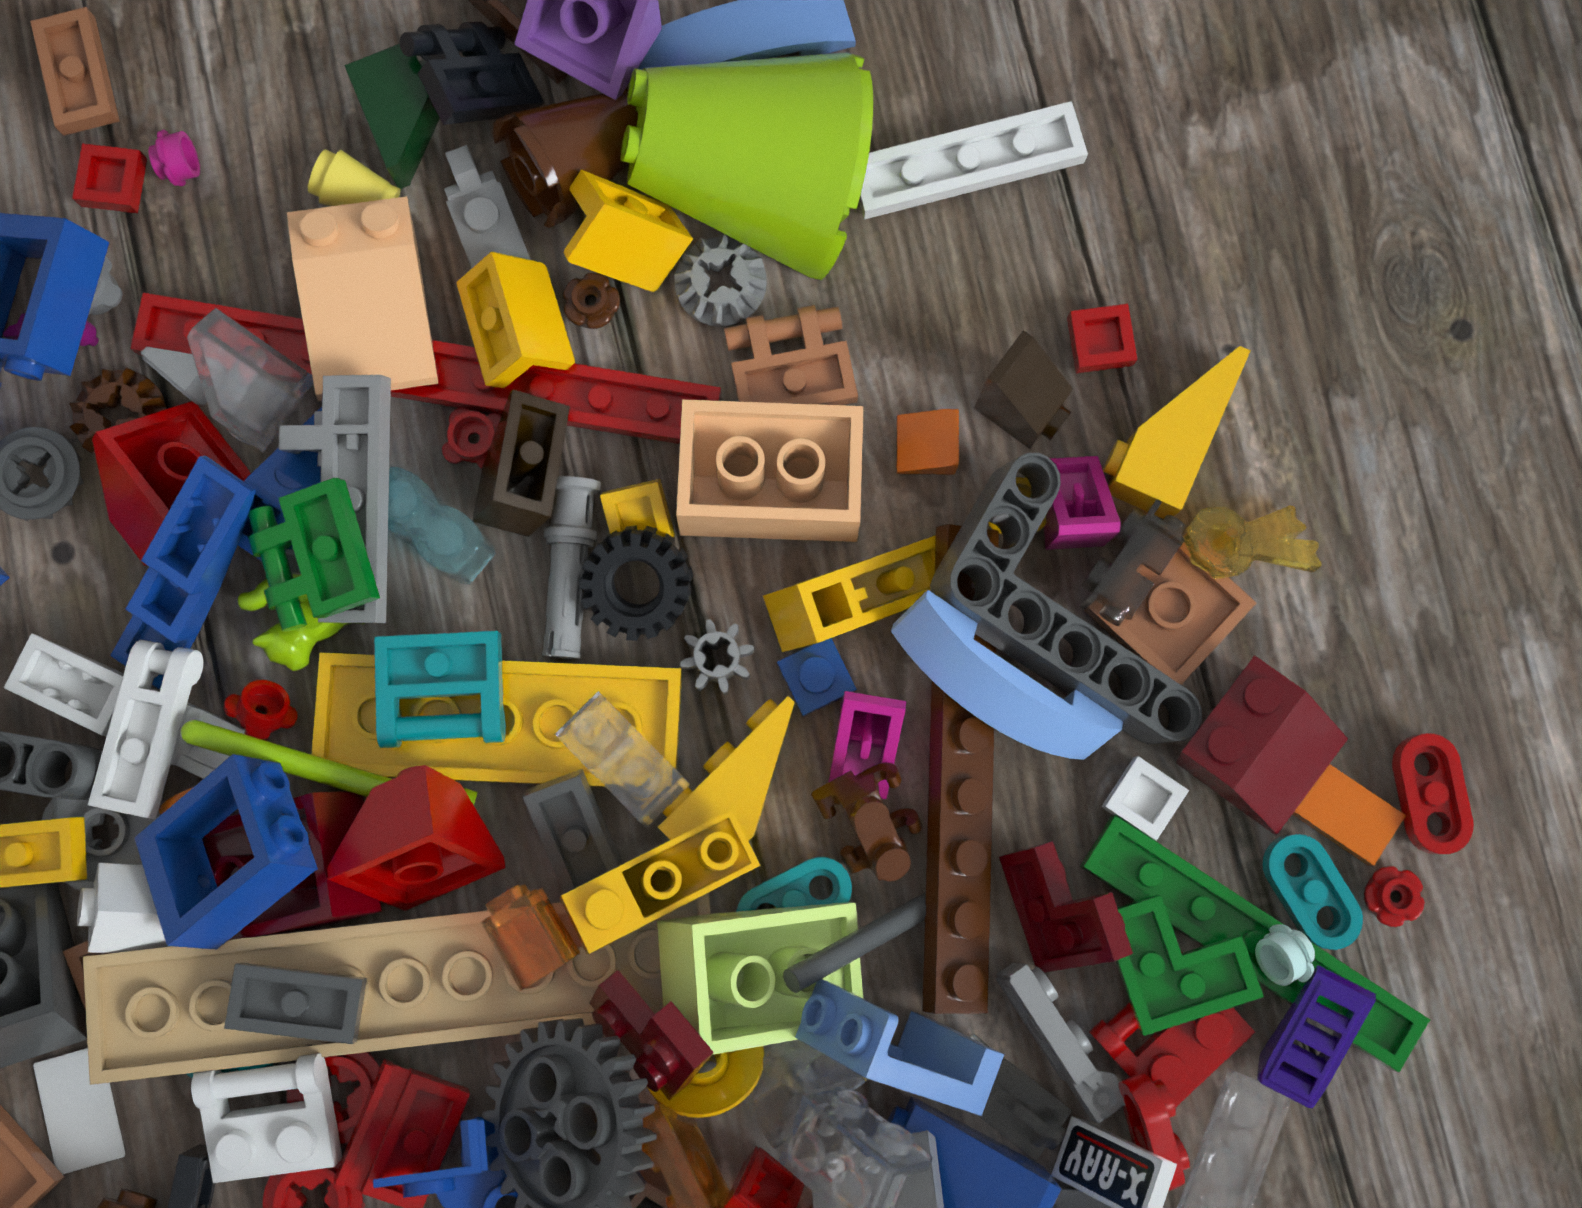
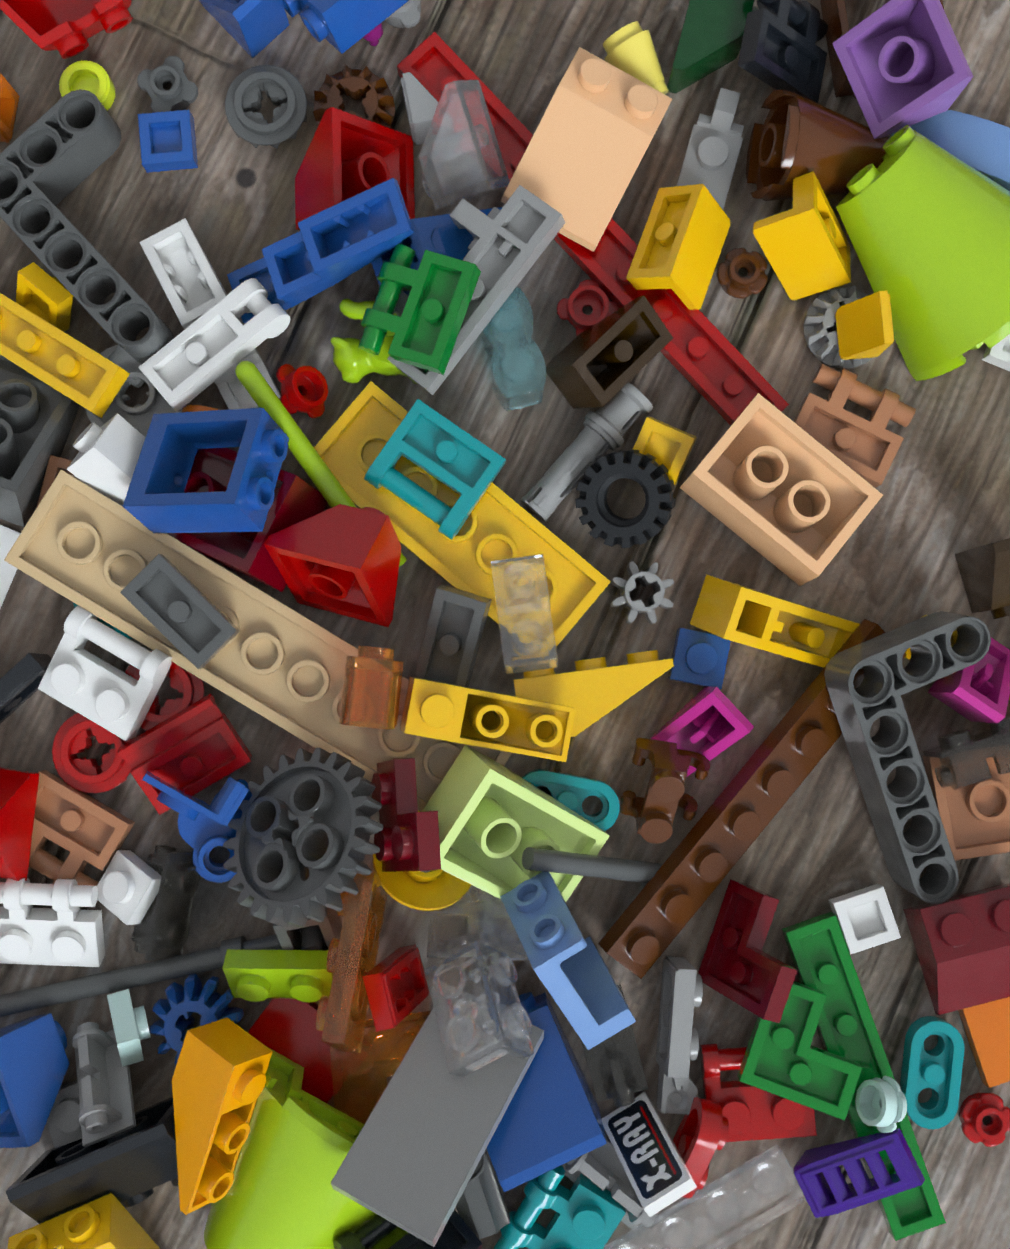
camera: 40 degrees right, 5 degrees up
light blue slope [891,590,1123,760] -> none
orange slope [896,409,959,475] -> none
none -> yellow slope [835,290,894,360]

